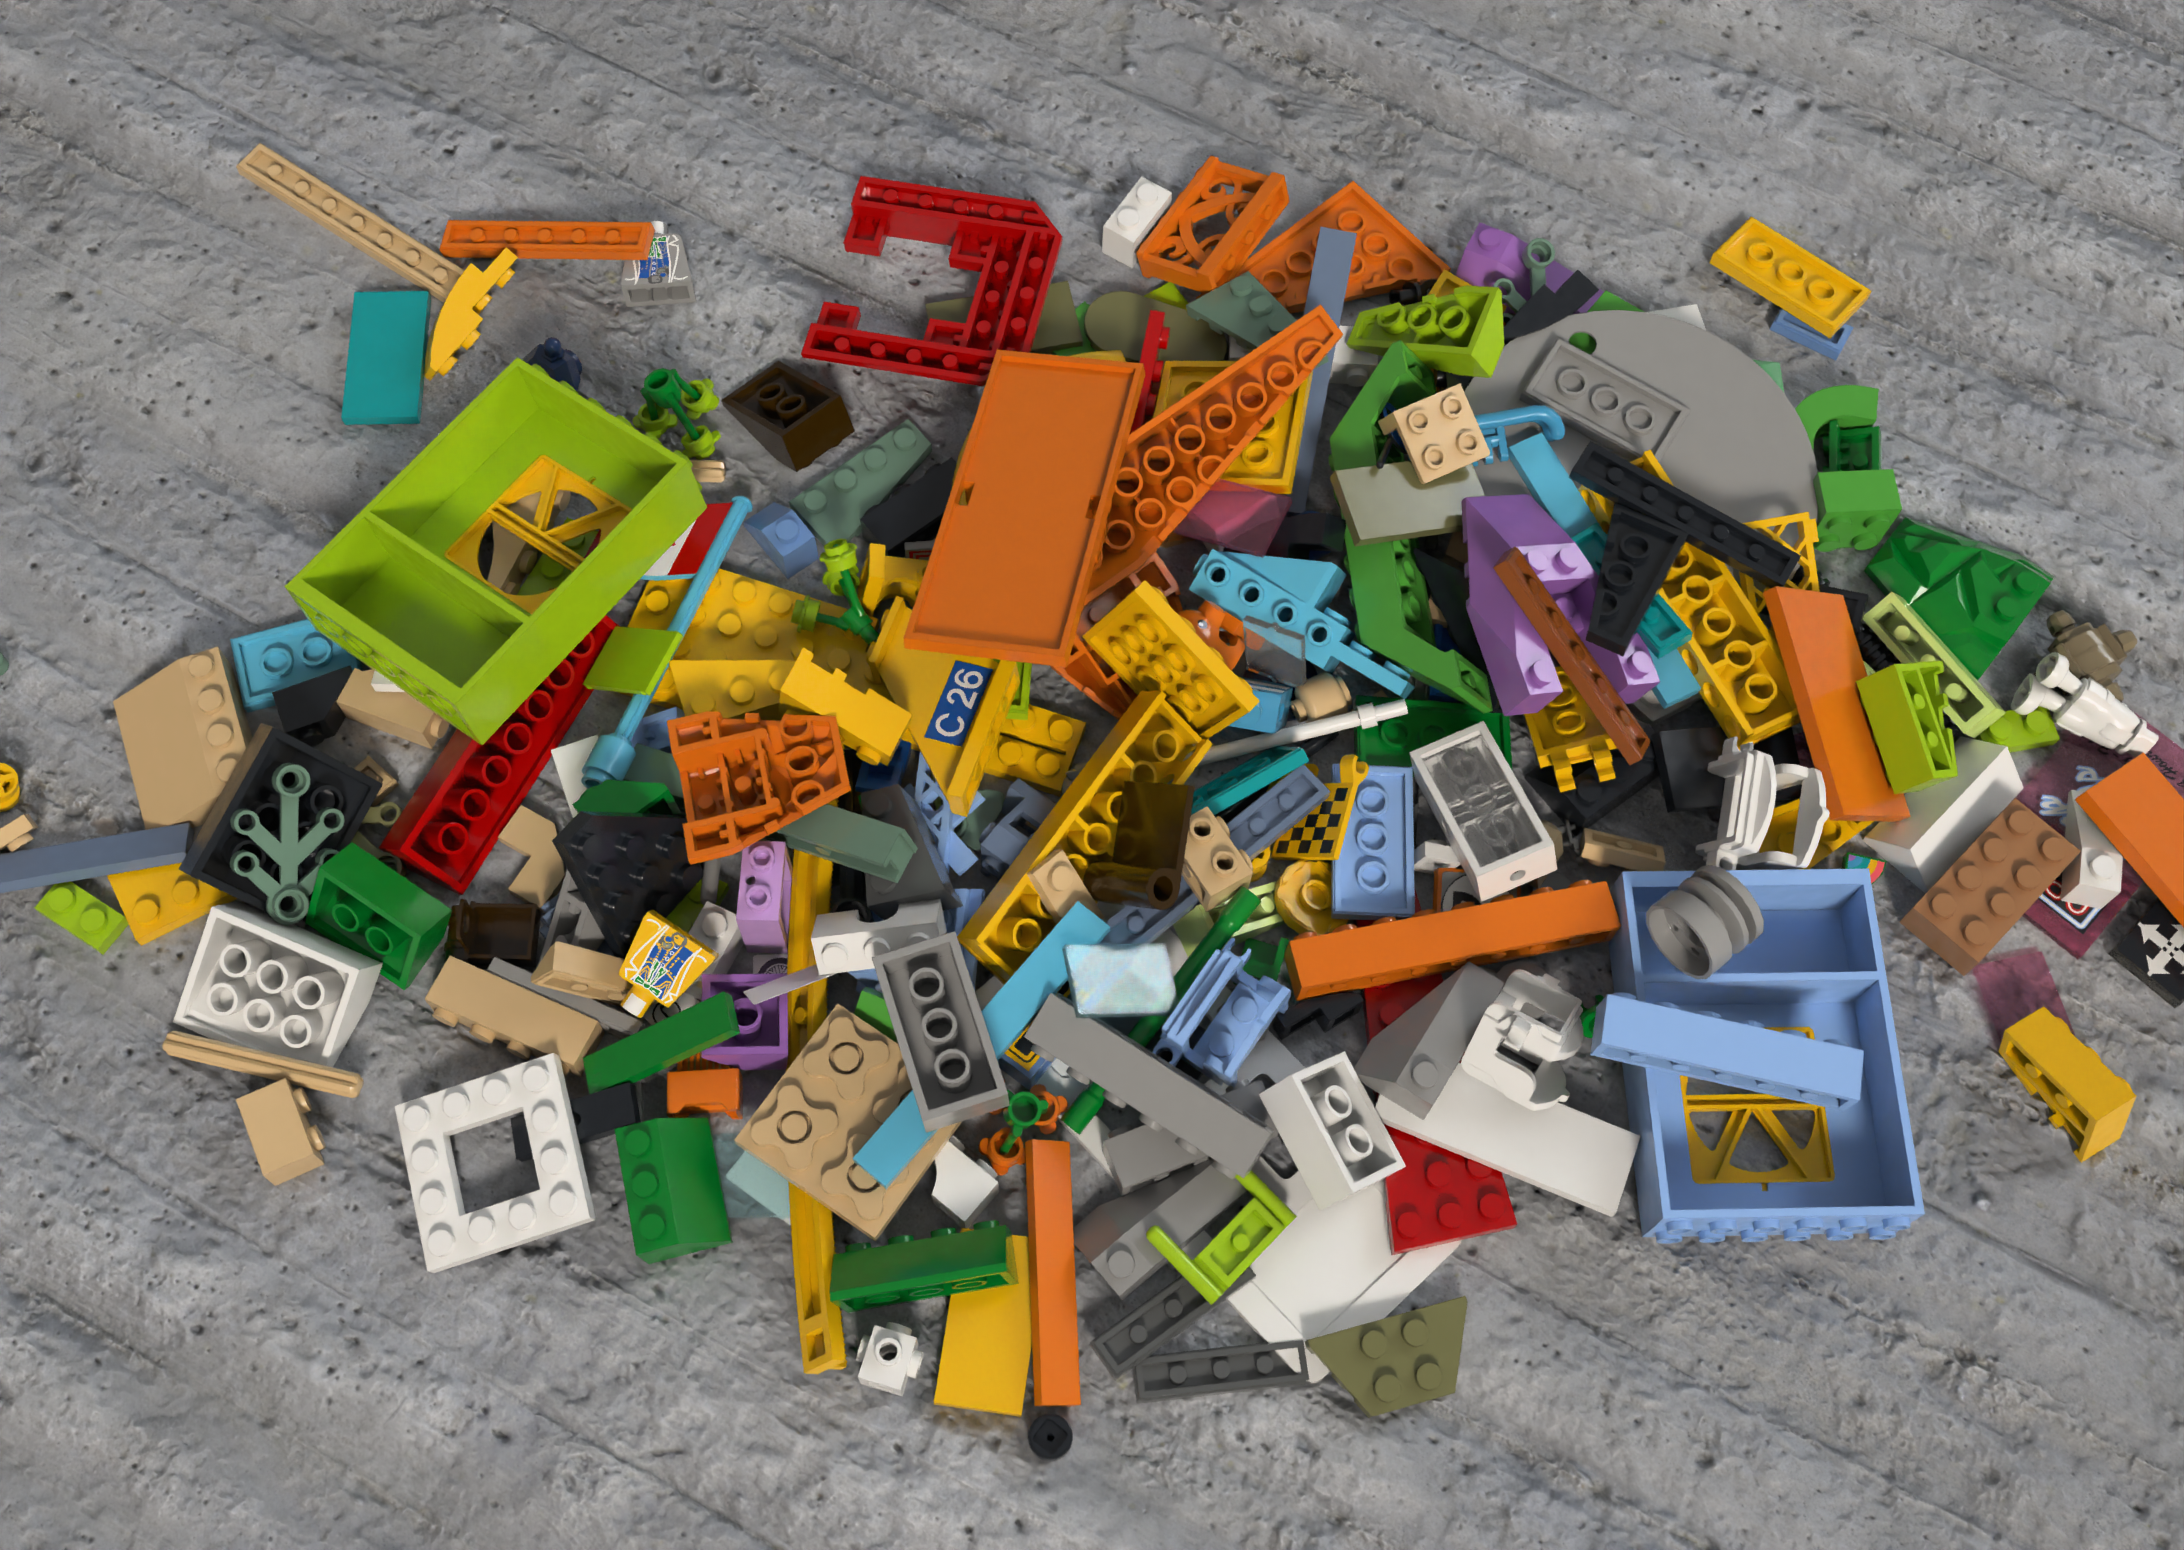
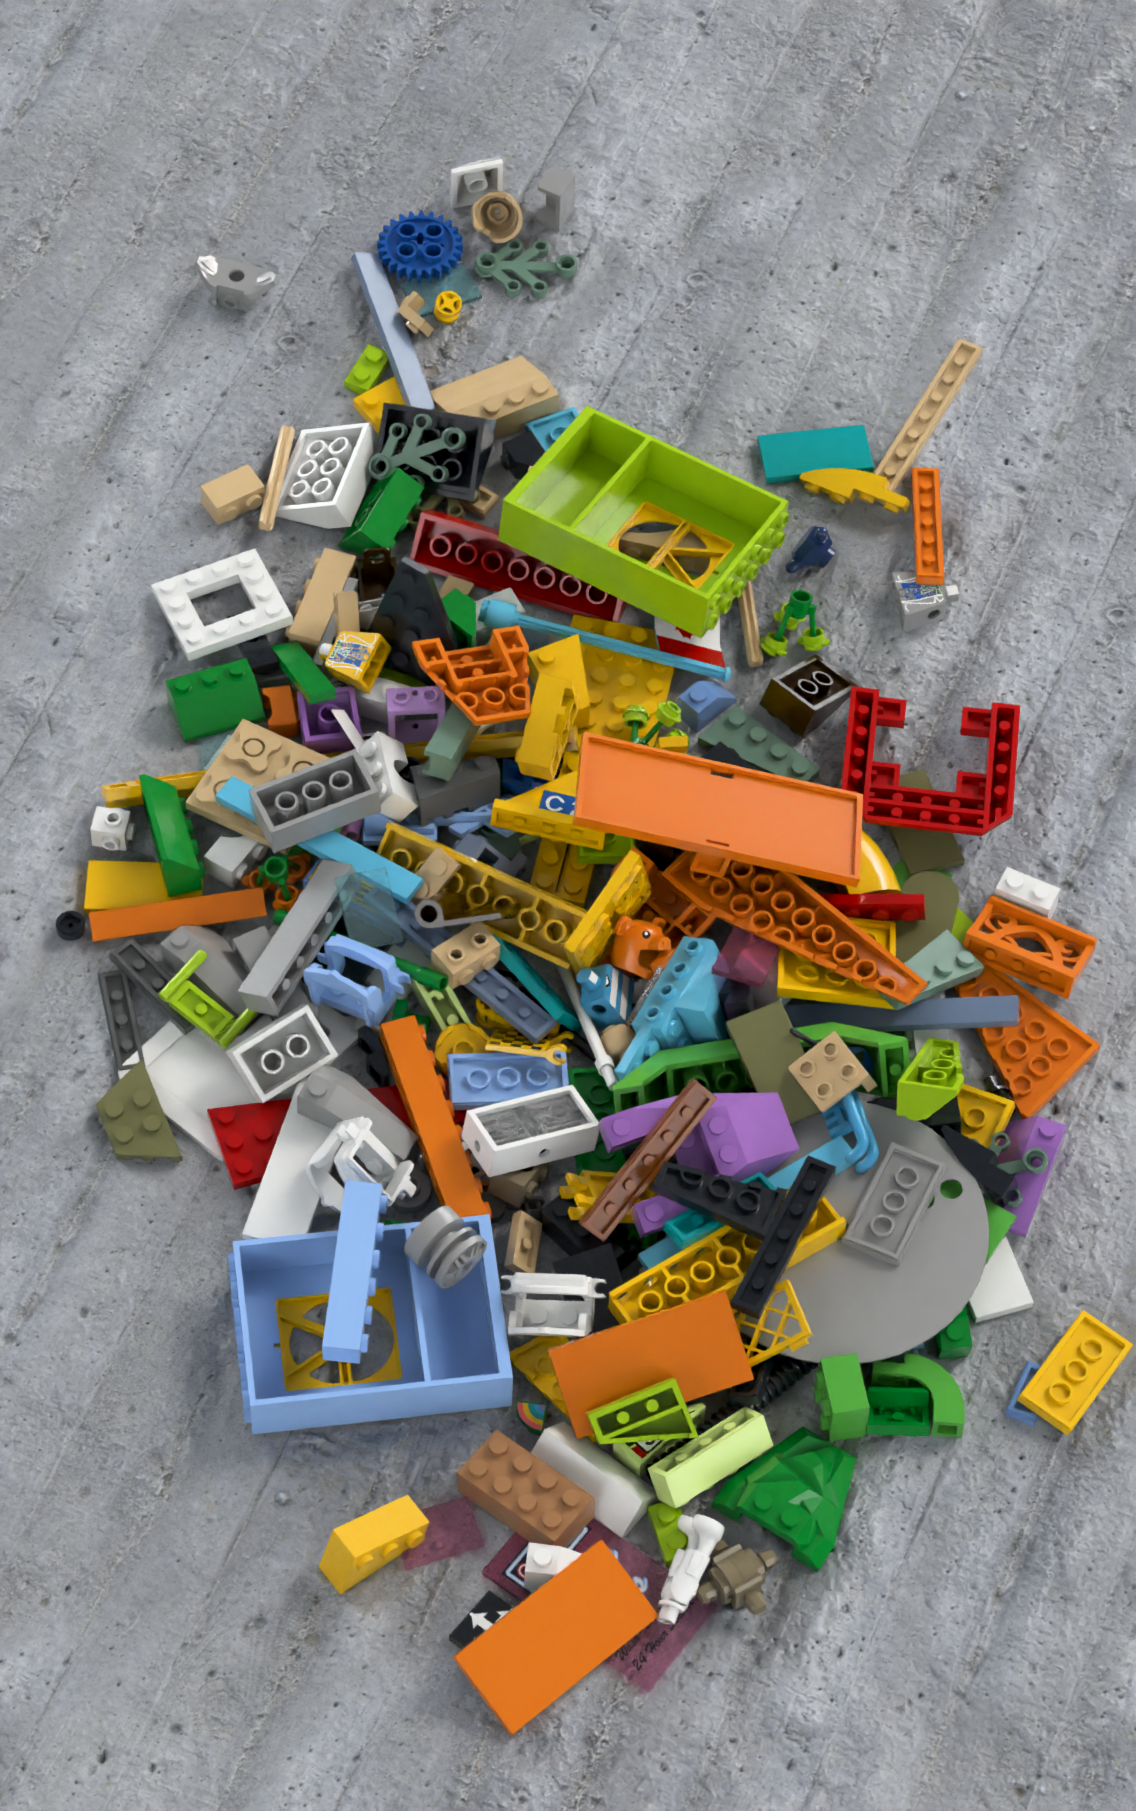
camera: 85 degrees right, 10 degrees down
lime piece [583,626,683,696] -> none

